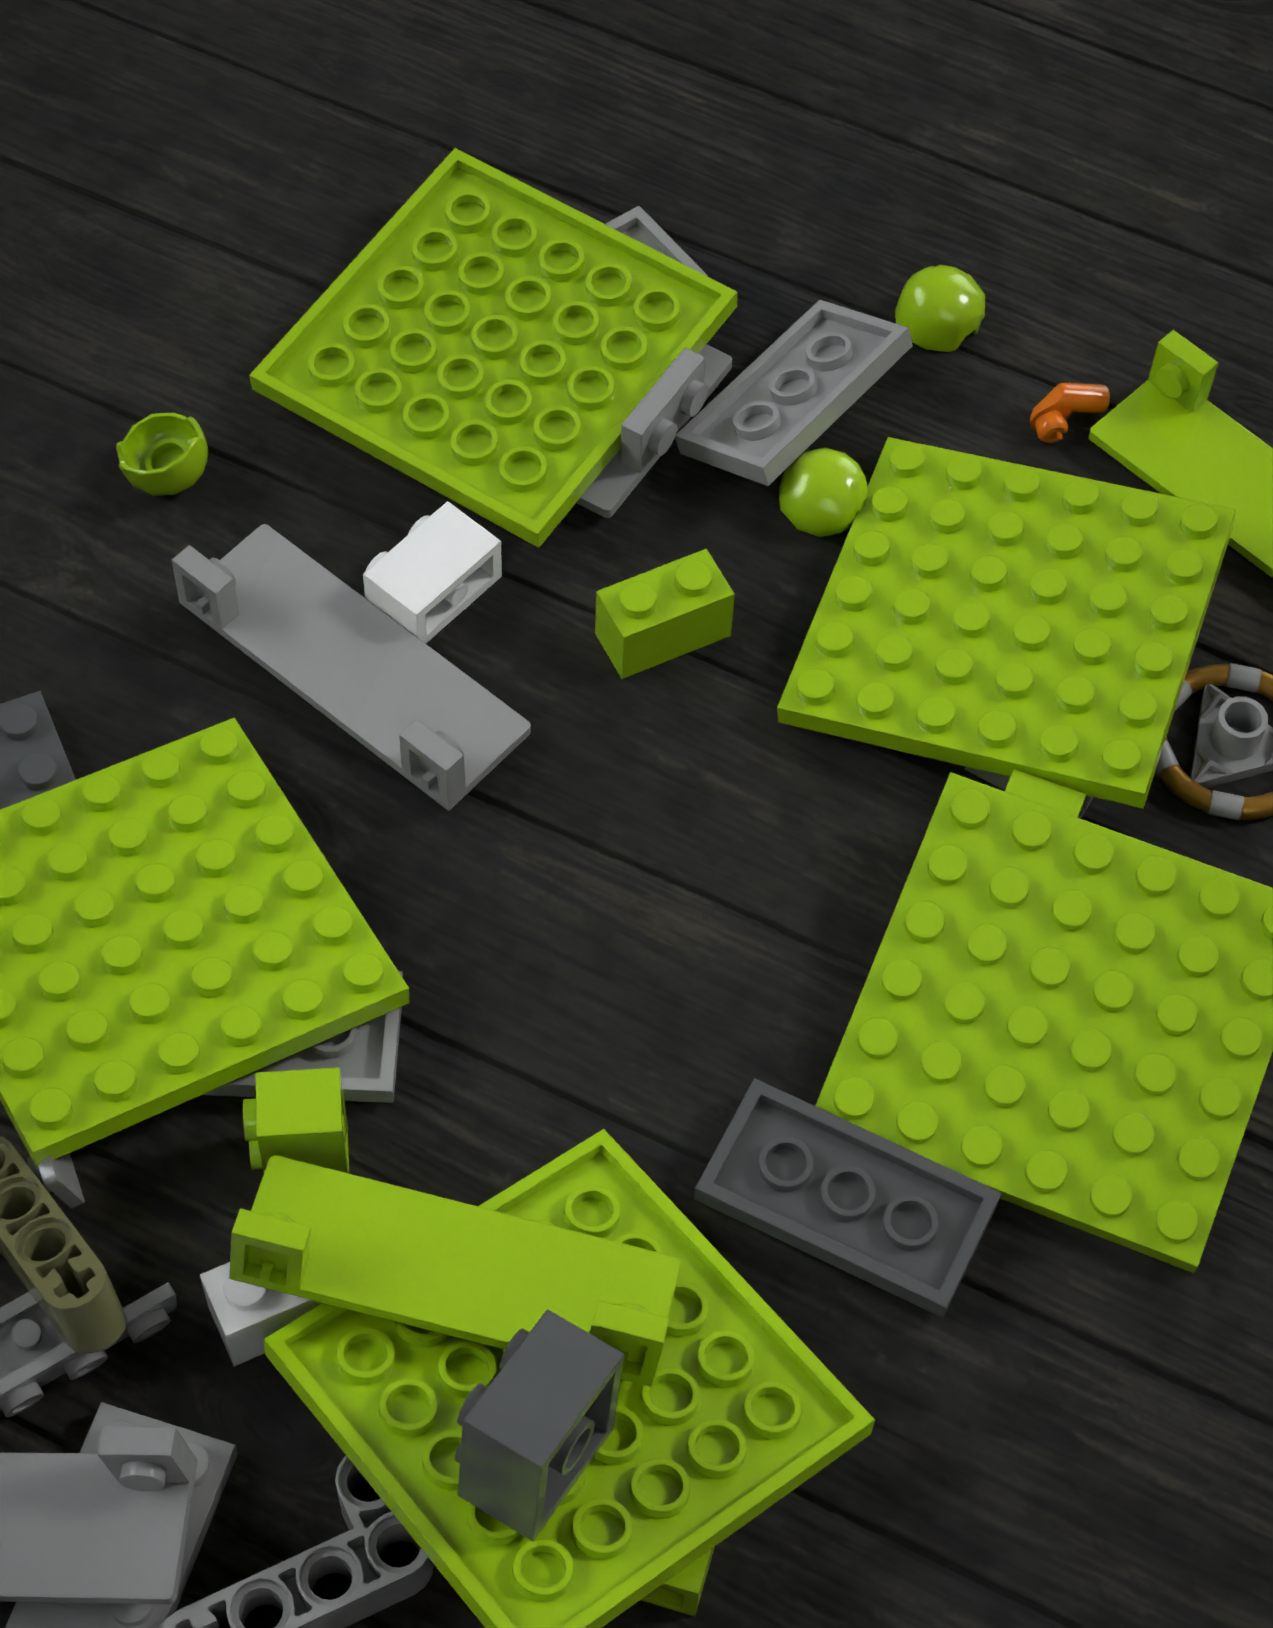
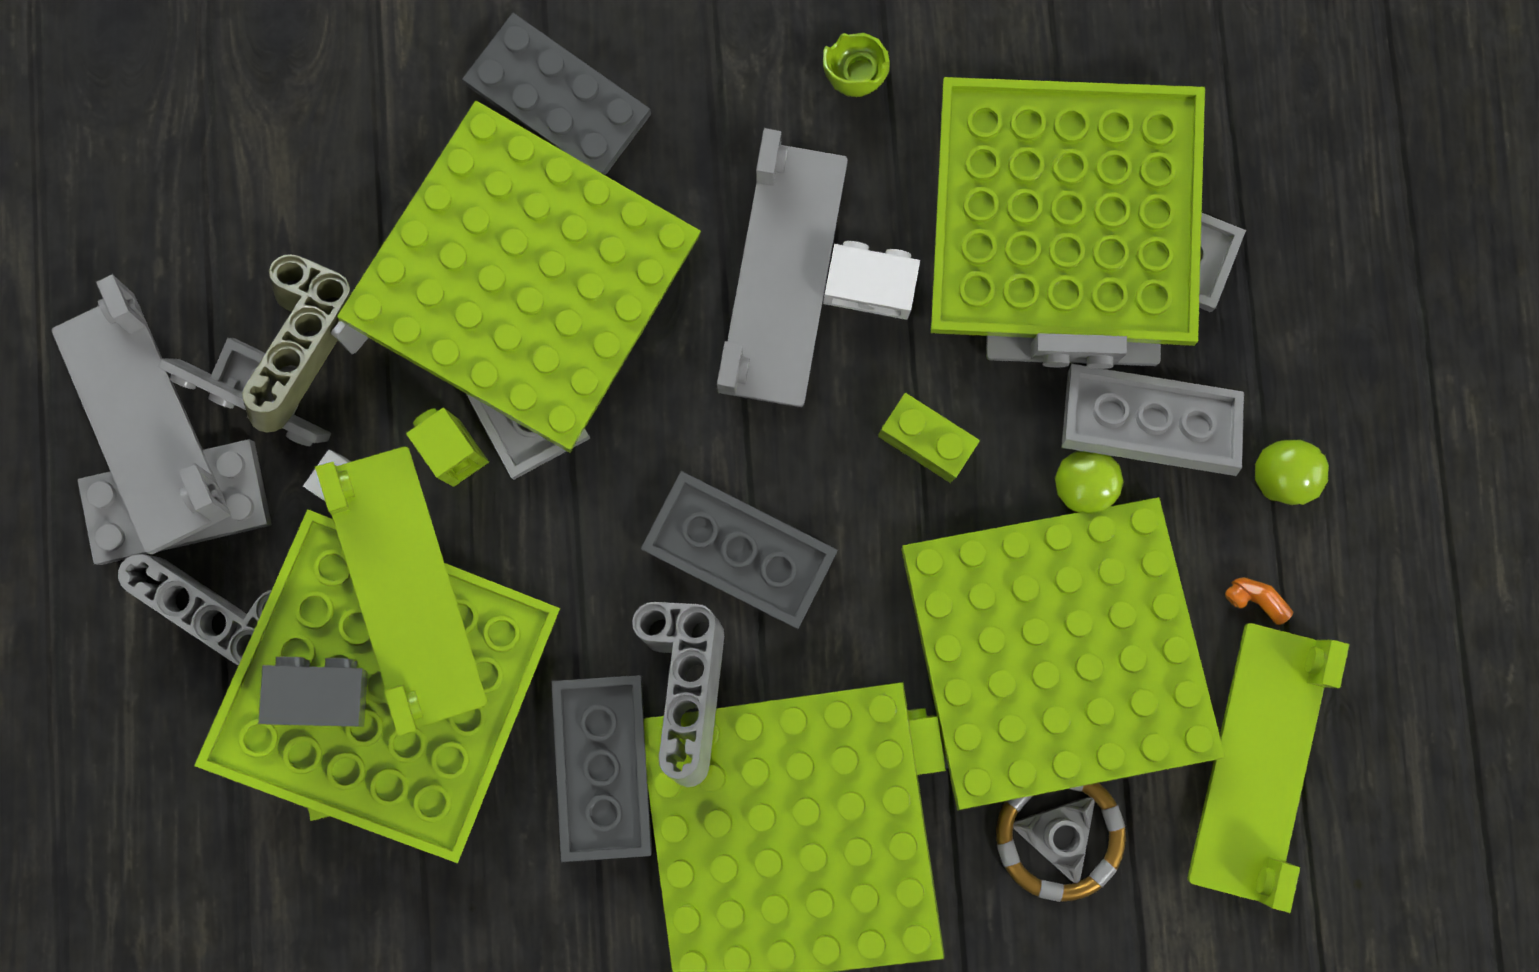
camera: 60 degrees right, 25 degrees up
none -> light grey beam [632,602,724,787]
none -> dark grey plate [641,471,838,629]

